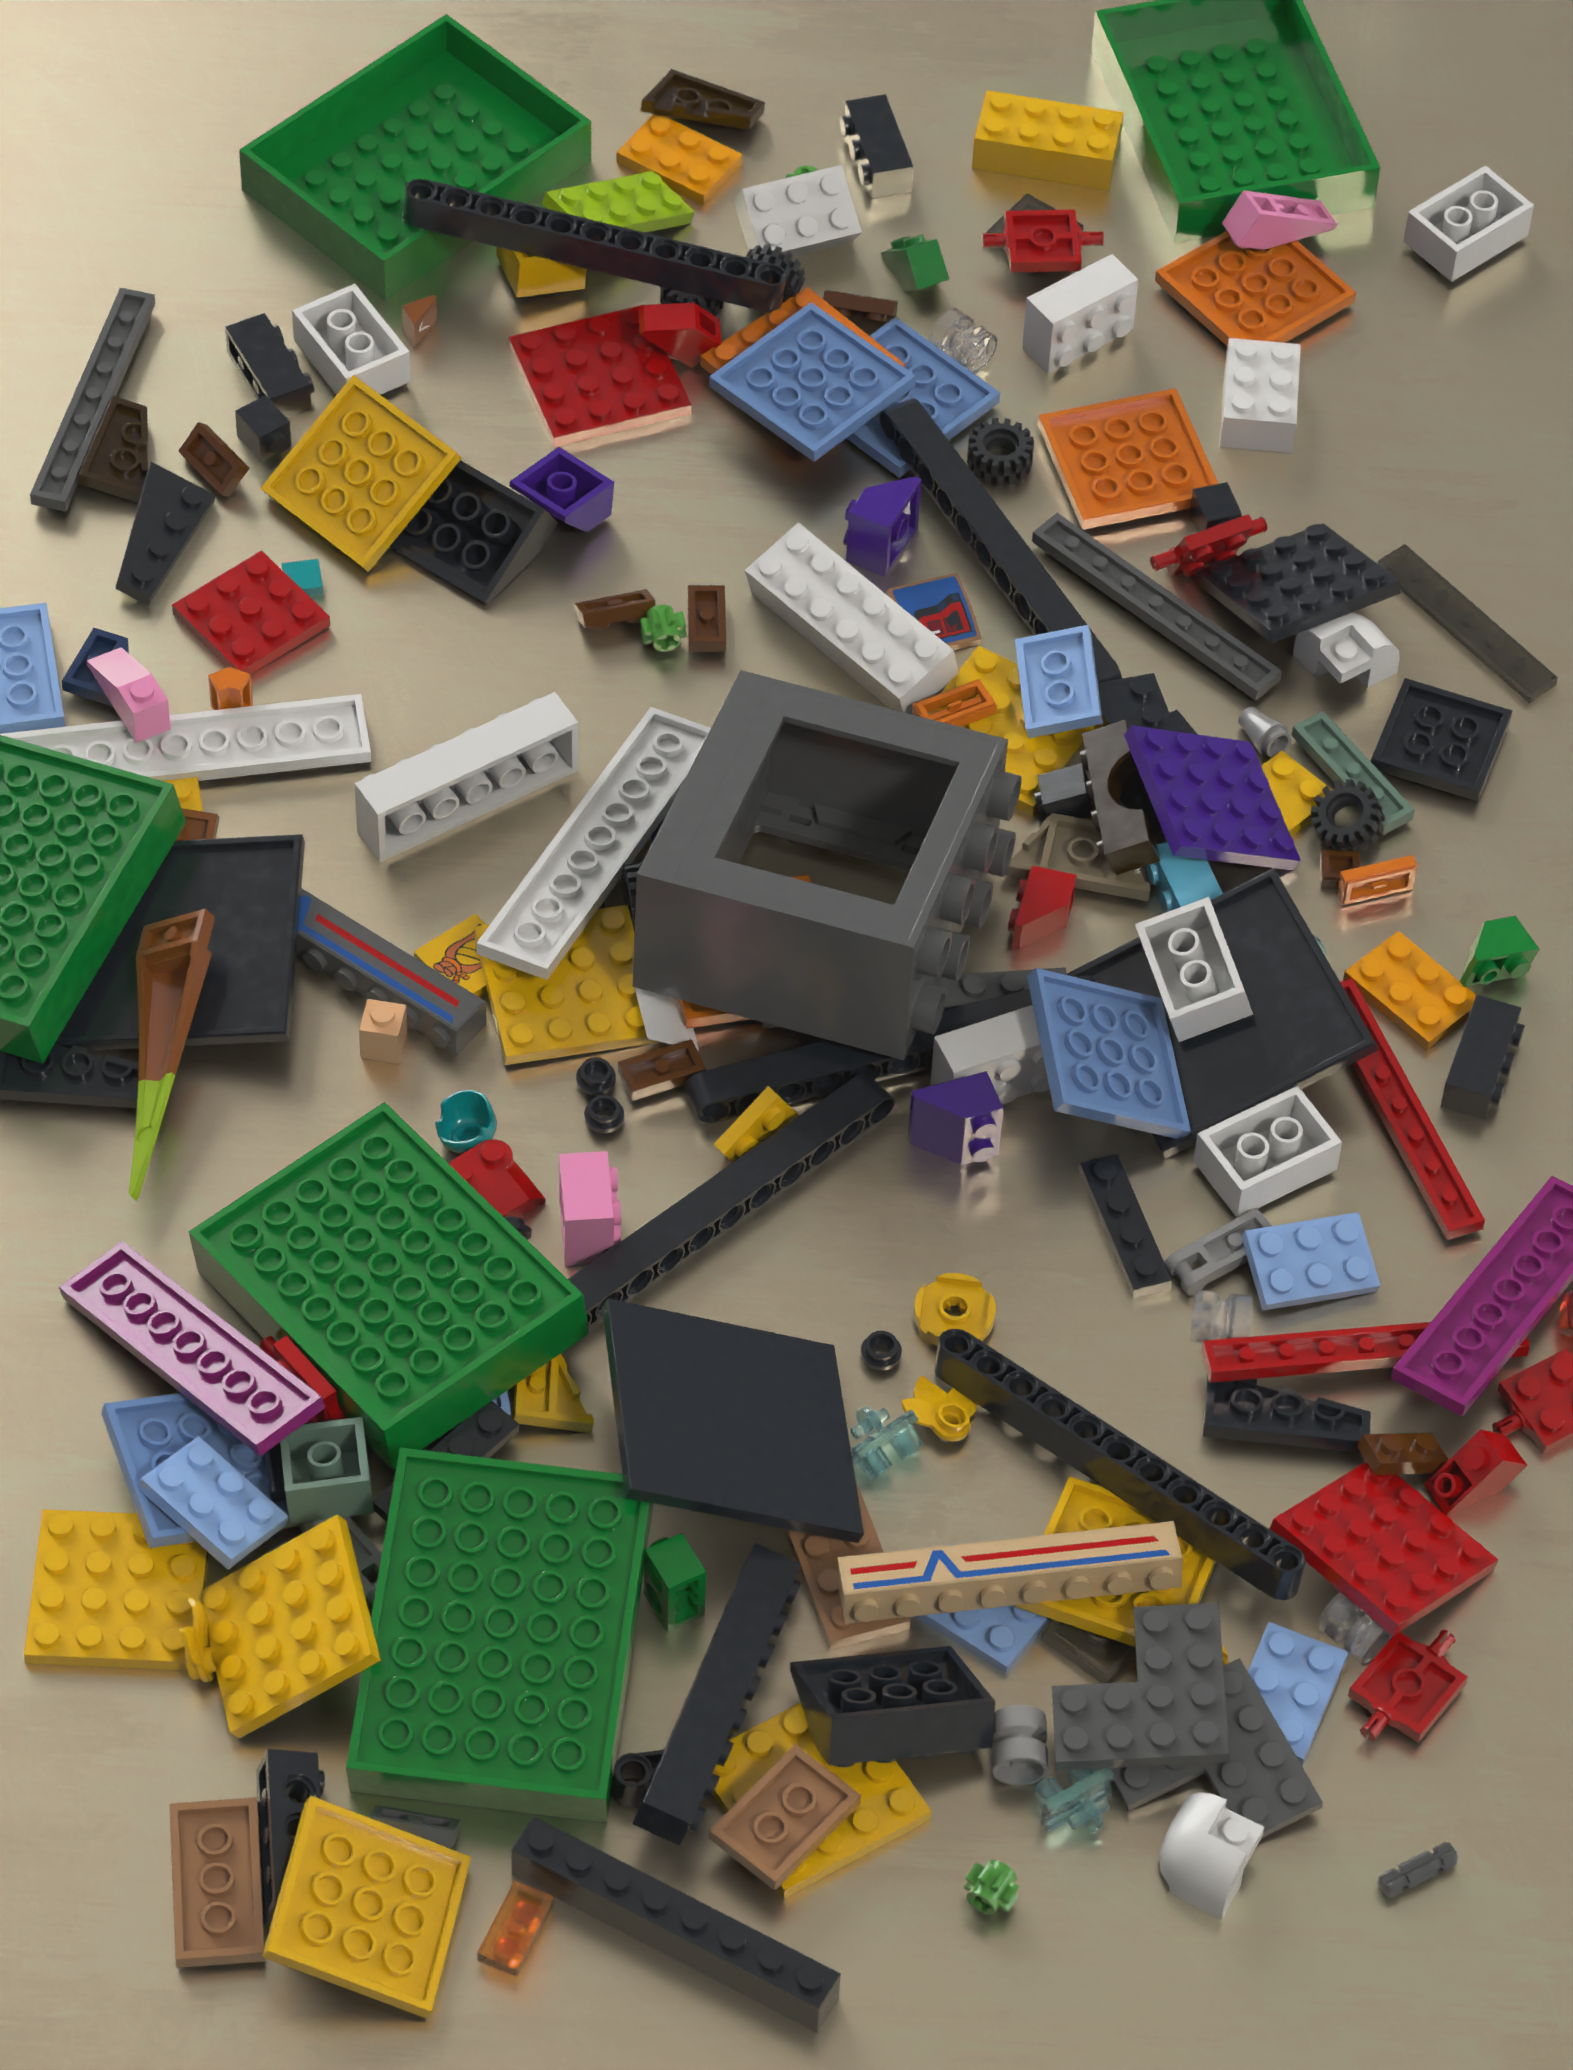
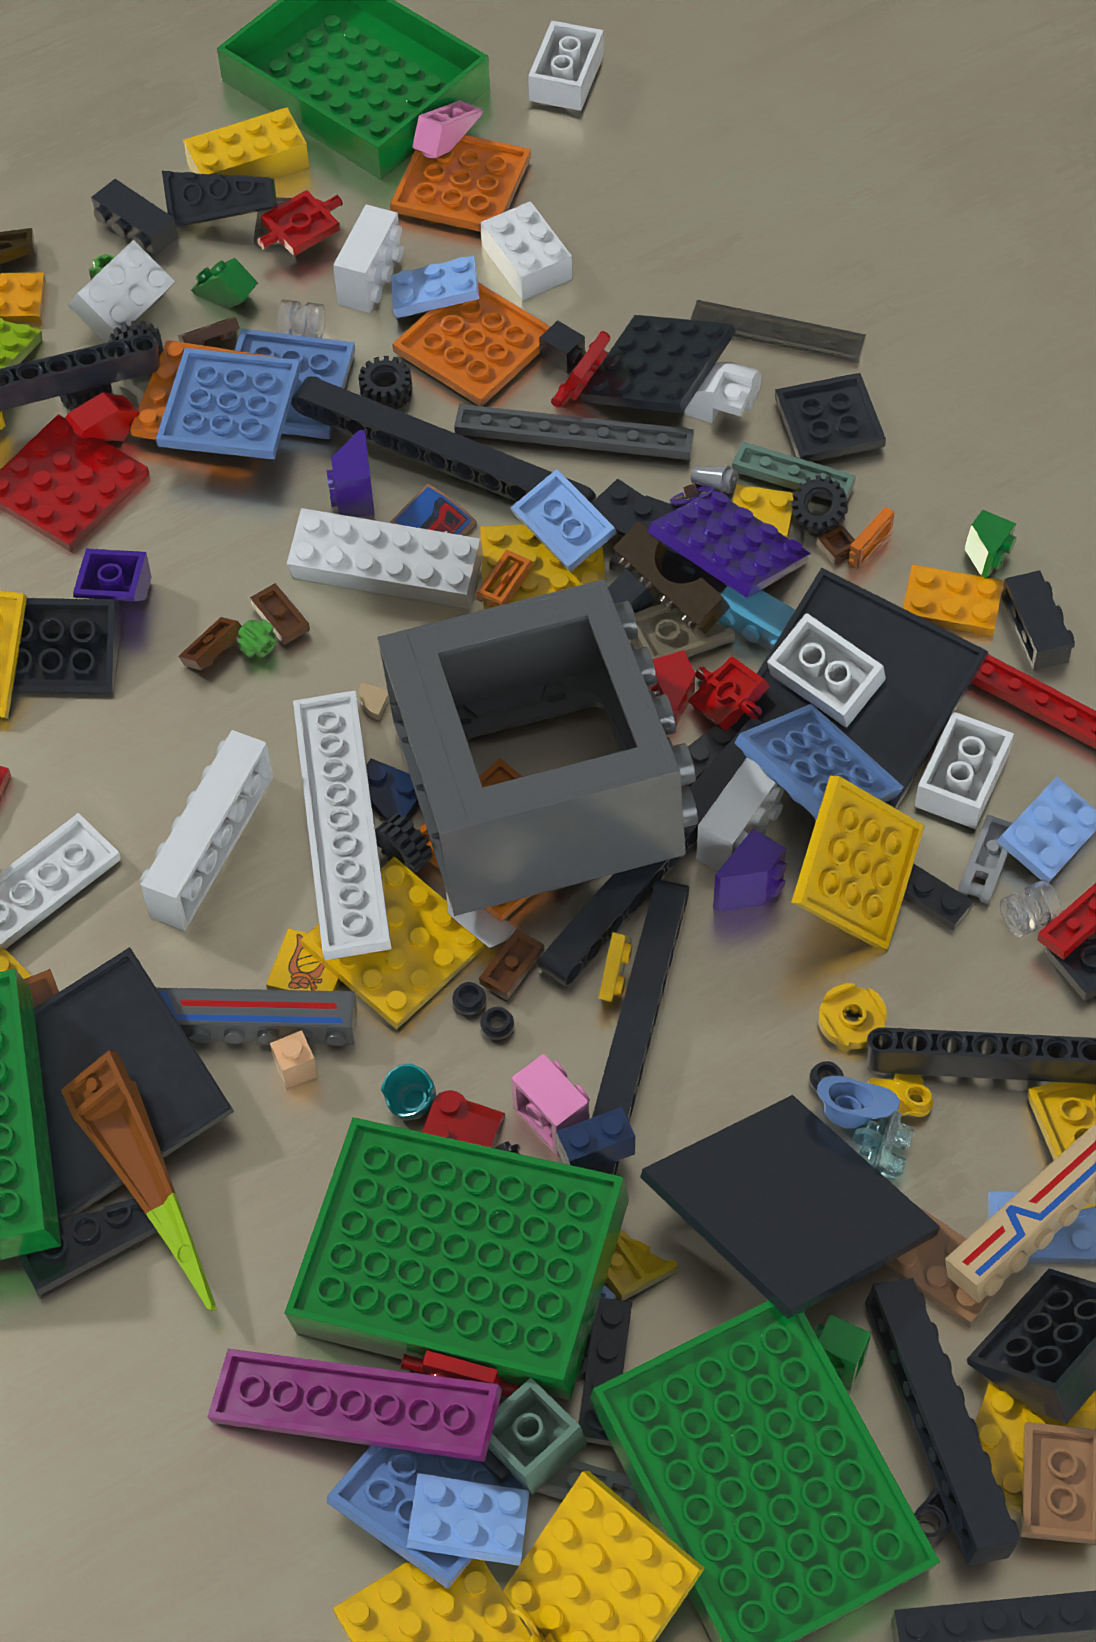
camera: 30 degrees left, 5 degrees up
none -> black wing [162,170,278,227]
none -> light blue plate [391,255,480,318]
none -> dark blue brick [556,1107,636,1170]
none -> piece [670,484,714,505]
none -> red plate [688,656,771,732]
none -> yellow plate [791,776,925,950]
none -> medium blue piece [817,1076,900,1128]

